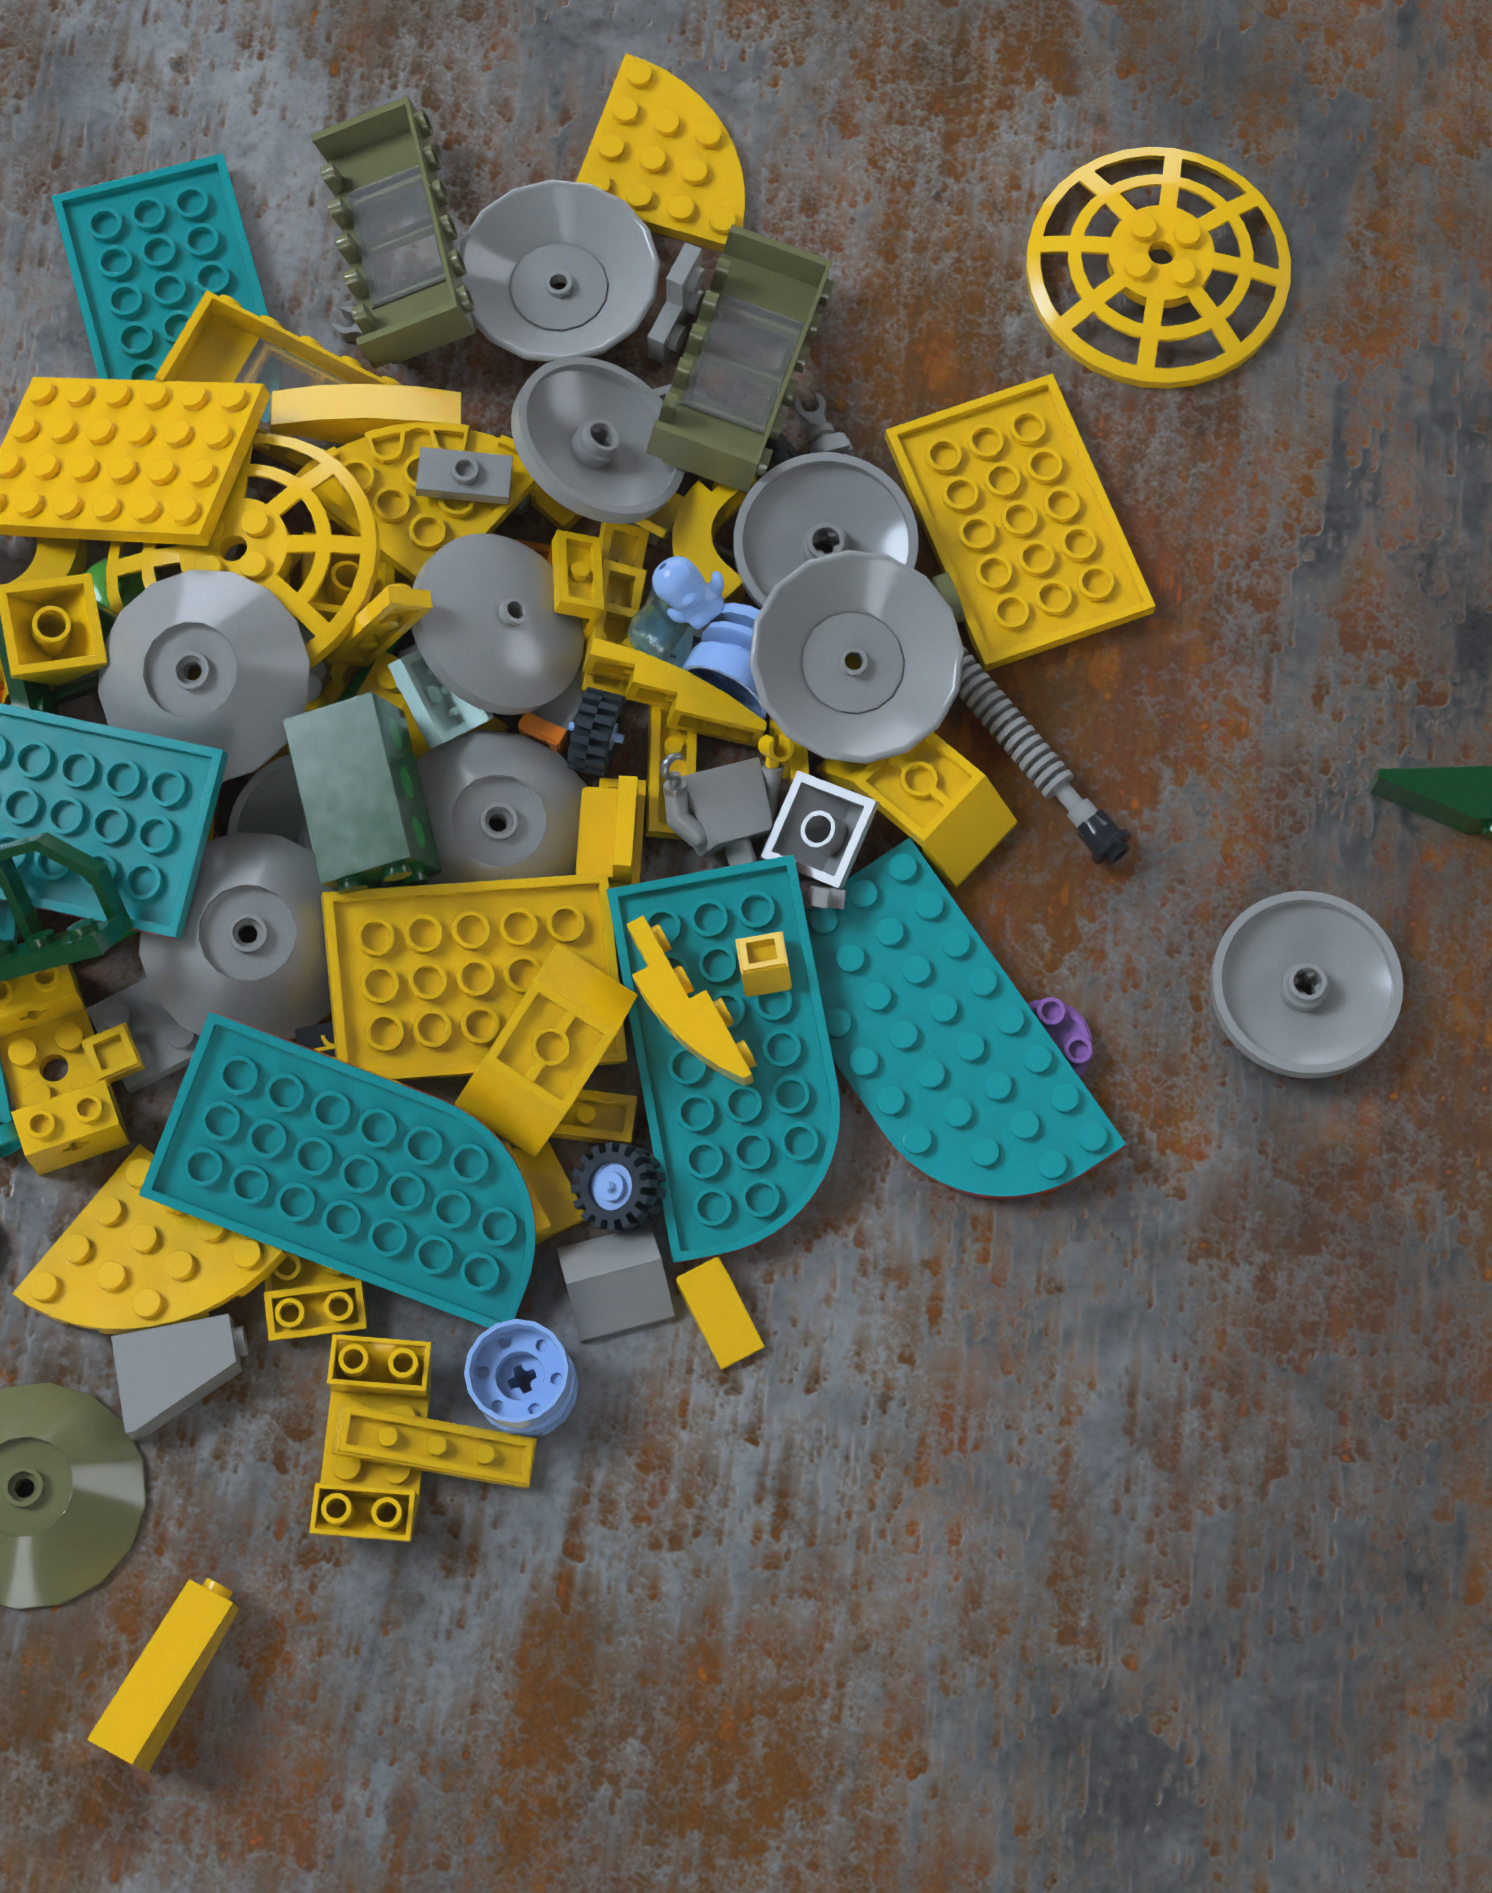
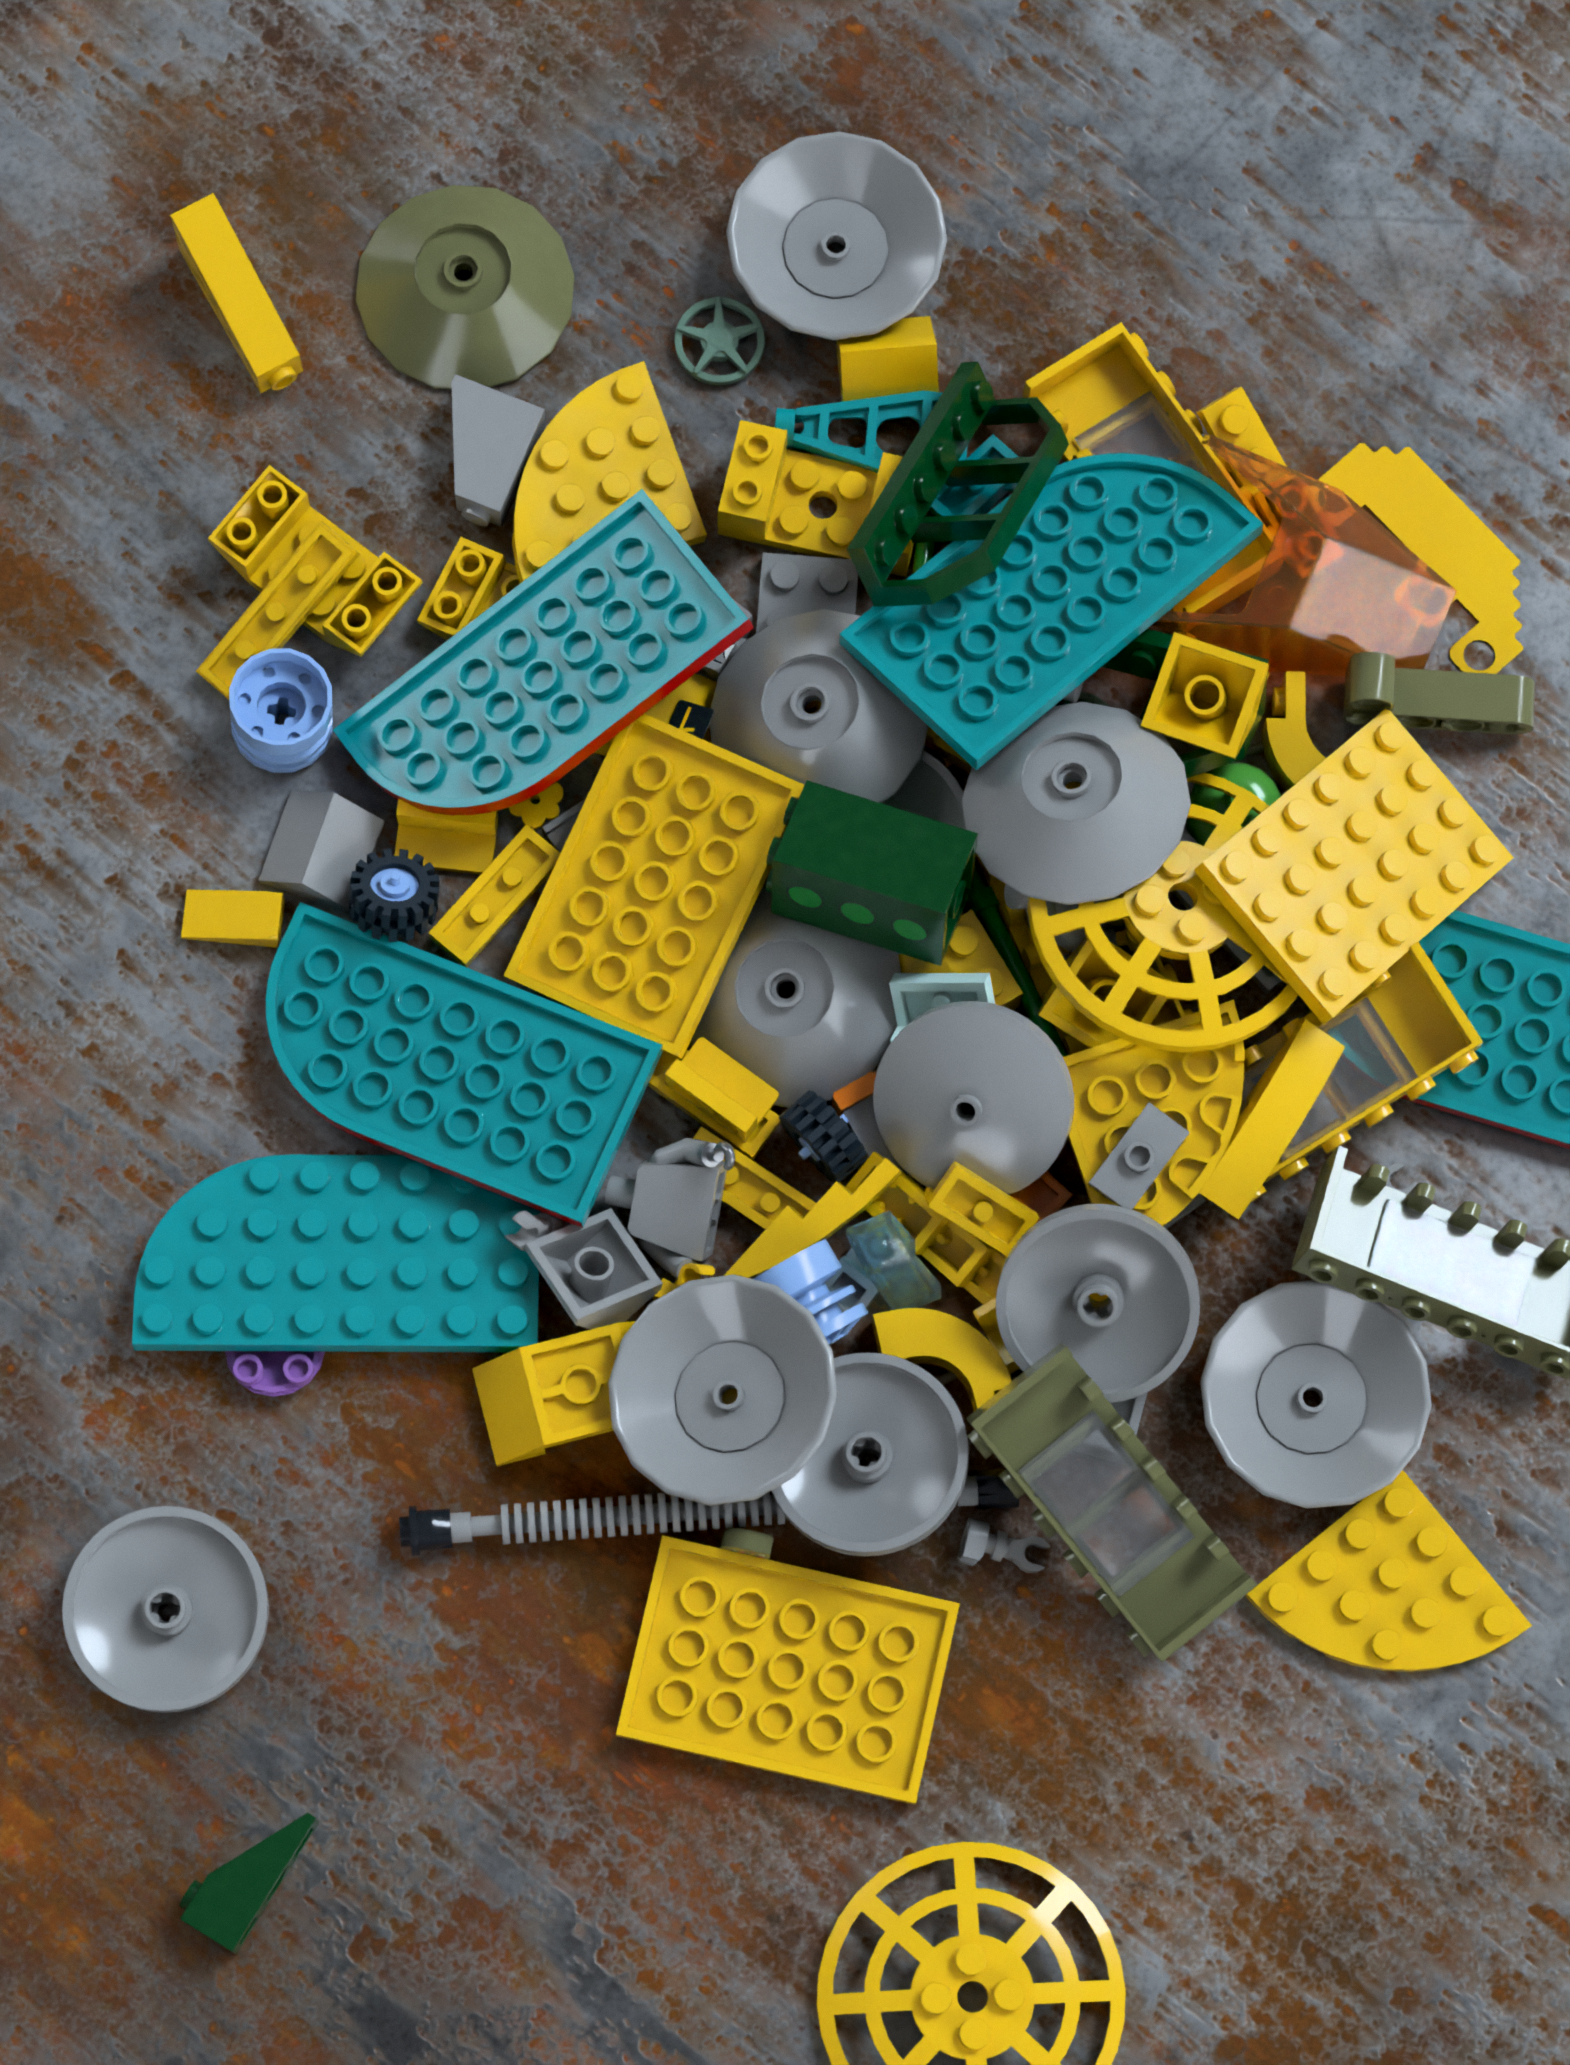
camera: 120 degrees right, 5 degrees up
yellow tile [81,1022,145,1084] -> none
yellow plate [326,583,433,667] -> none
yellow slope [454,943,638,1158] -> none
yellow slope [627,915,757,1087] -> none
light grey plate [647,242,706,364] -> none
light blue animal [652,556,724,630] -> none
yellow slope [735,931,792,997] -> none

